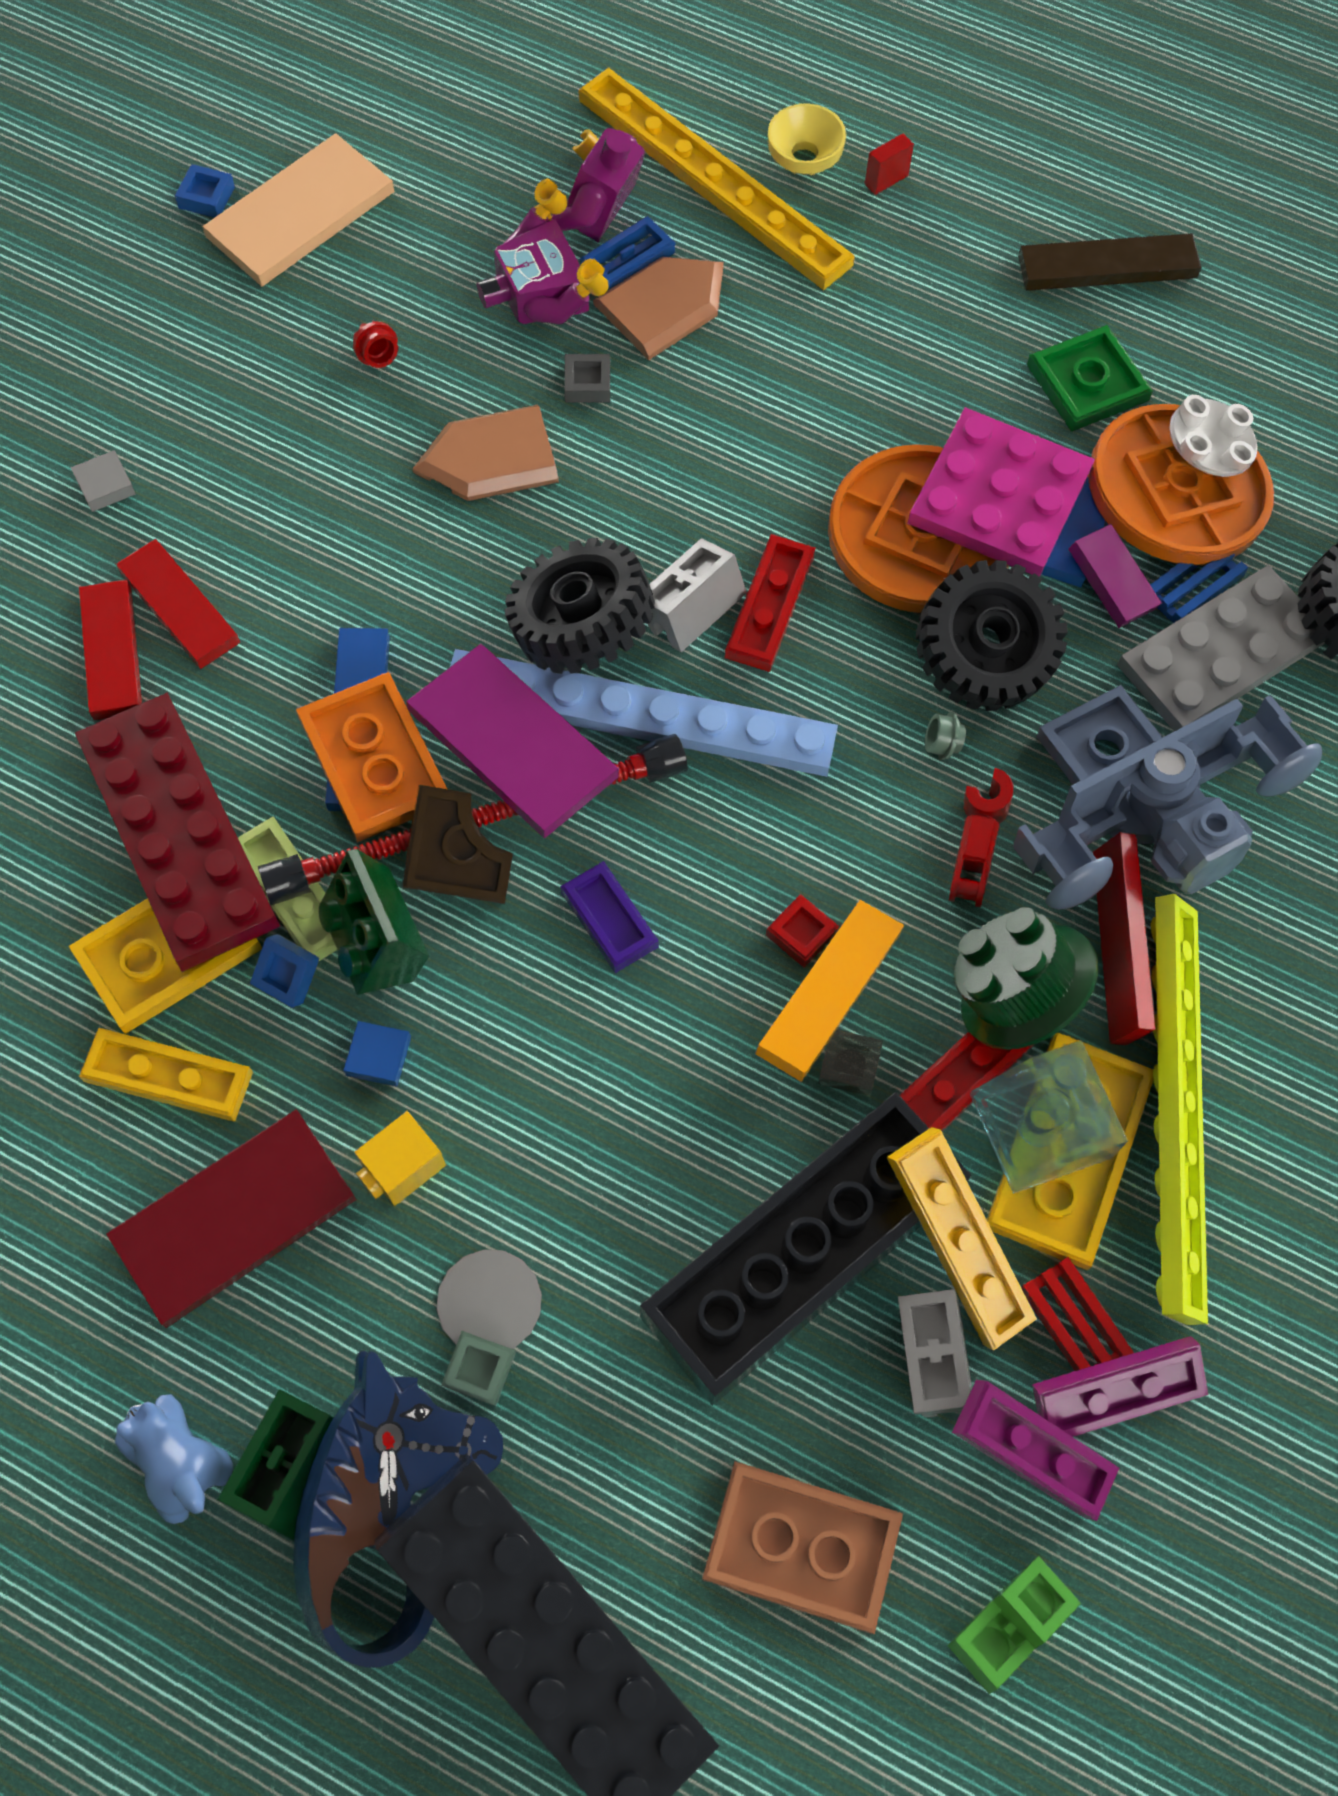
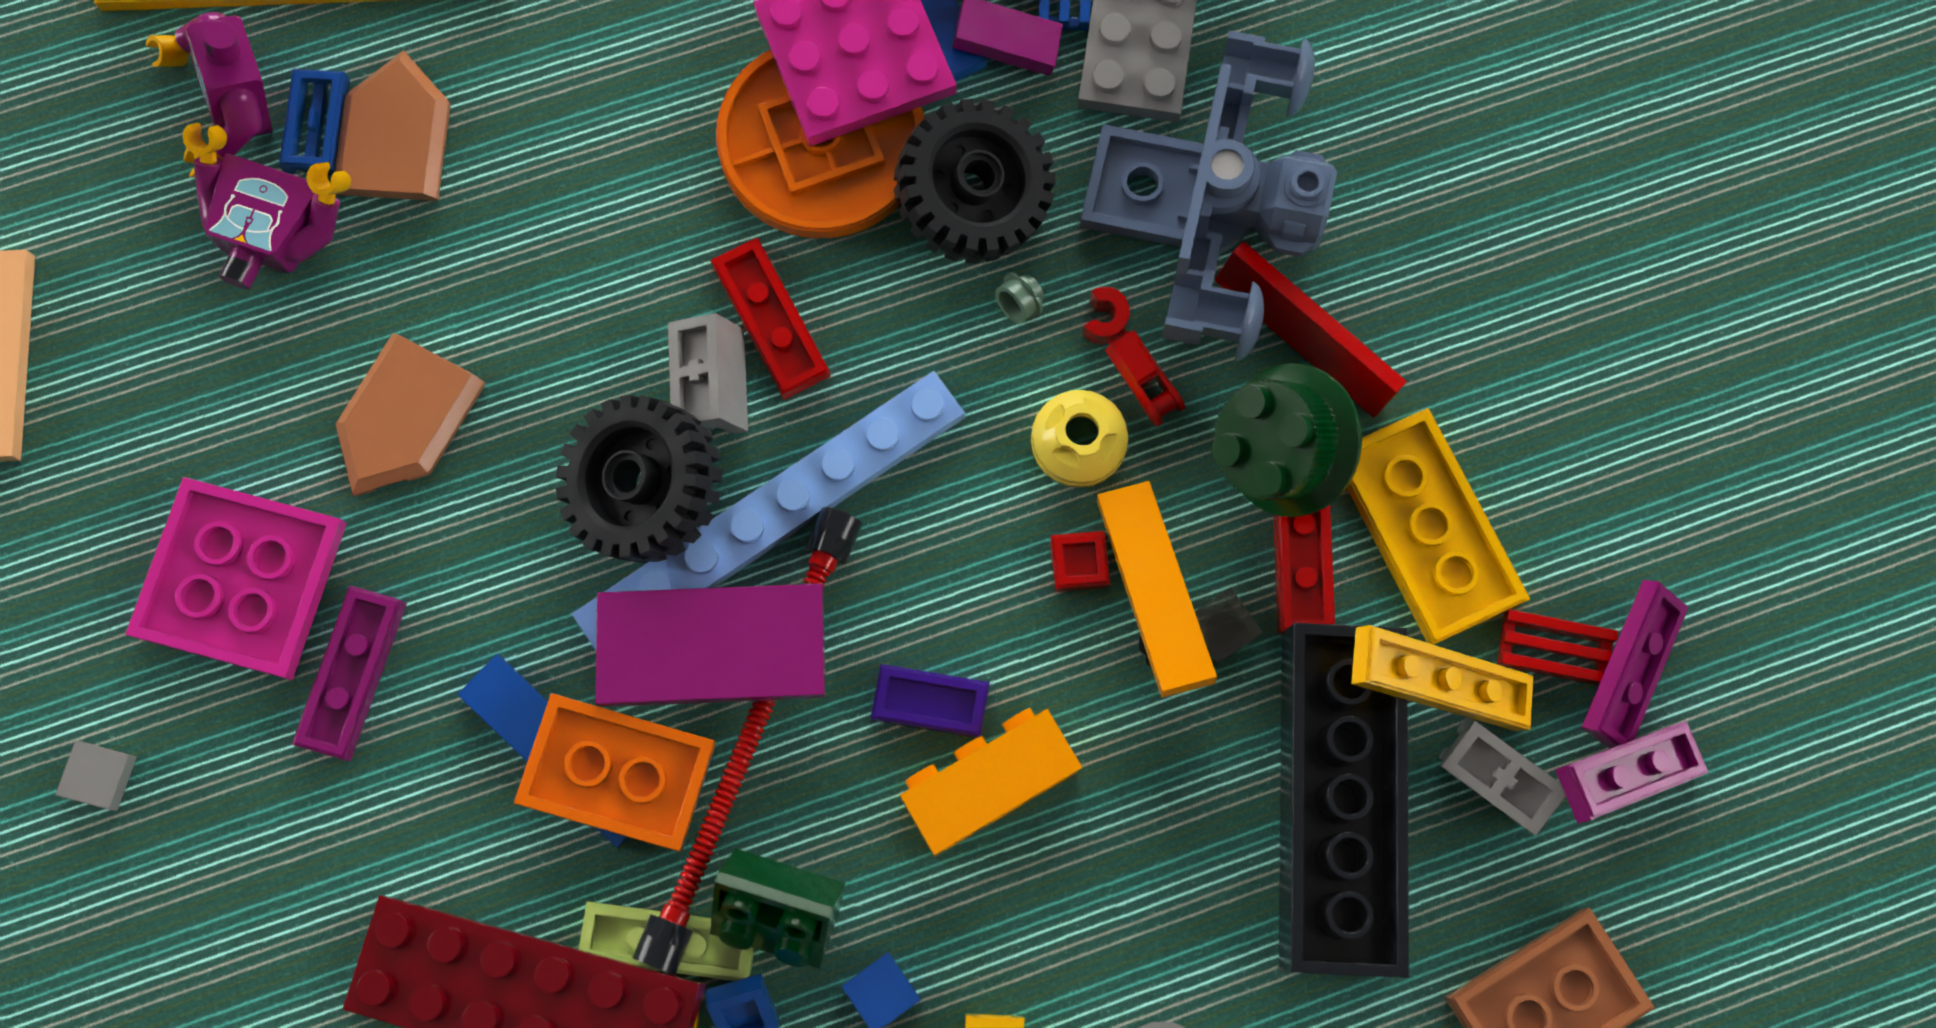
camera: 50 degrees left, 10 degrees up
red tile [79,579,142,720] -> none
red tile [116,539,241,670] -> none
red plate [353,320,398,368] -> none
dark brown tile [401,785,513,904] -> none
dark grey tile [564,354,610,403] -> none
bright green slope [947,1556,1081,1694] -> none
clear light blue slope [970,1040,1128,1194] -> none
neon yellow plate [1151,894,1208,1325] -> none
none -> dark pink plate [125,477,347,681]
none -> magenta tile [291,585,407,762]
none -> light orange brick [900,708,1082,857]
none -> light yellow piece [1030,390,1128,488]

